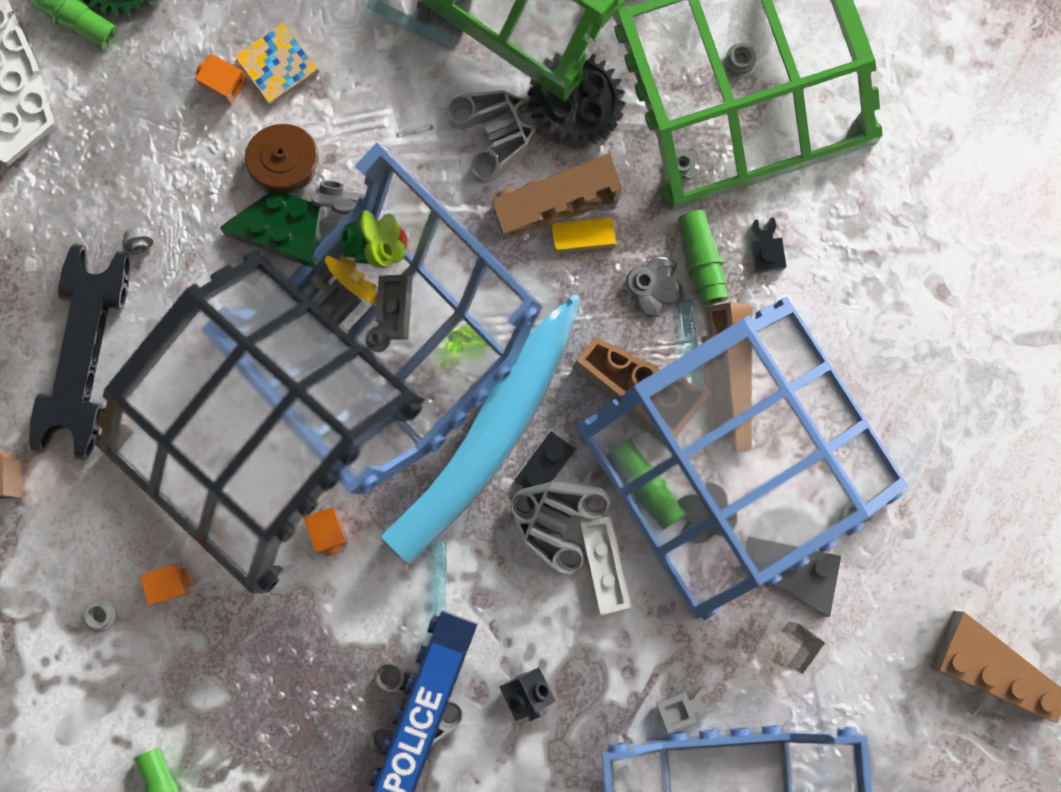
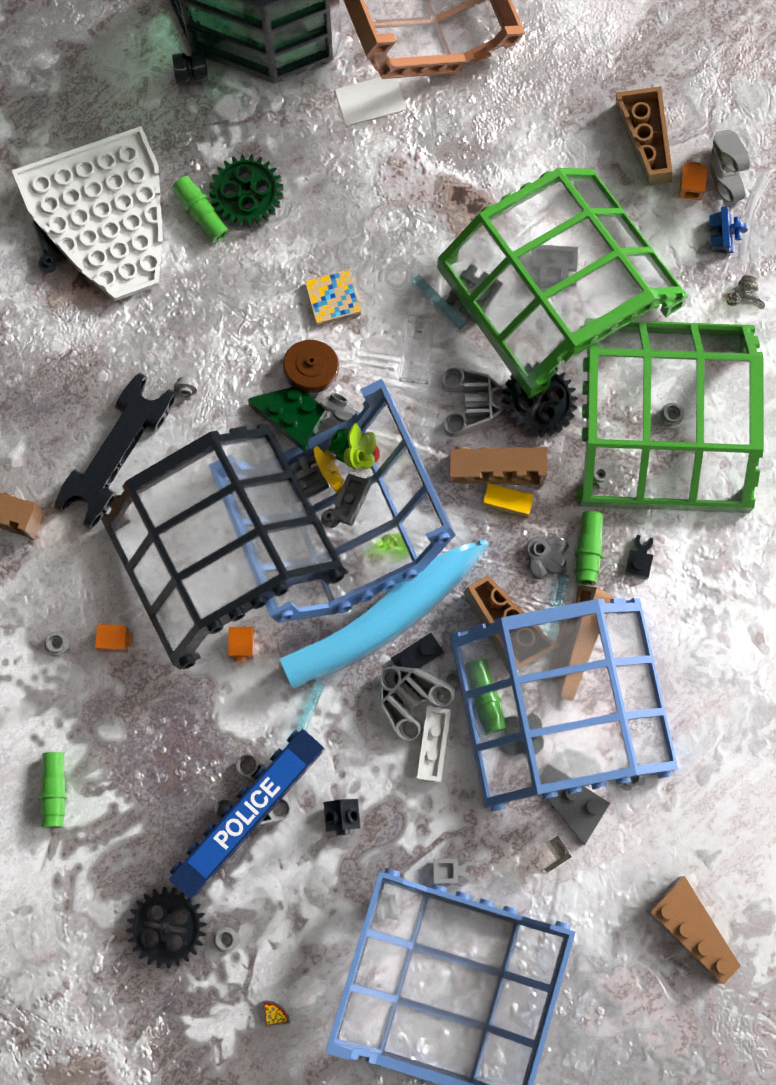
camera: 25 degrees right, 5 degrees down
orange brick [195,53,247,105] -> none

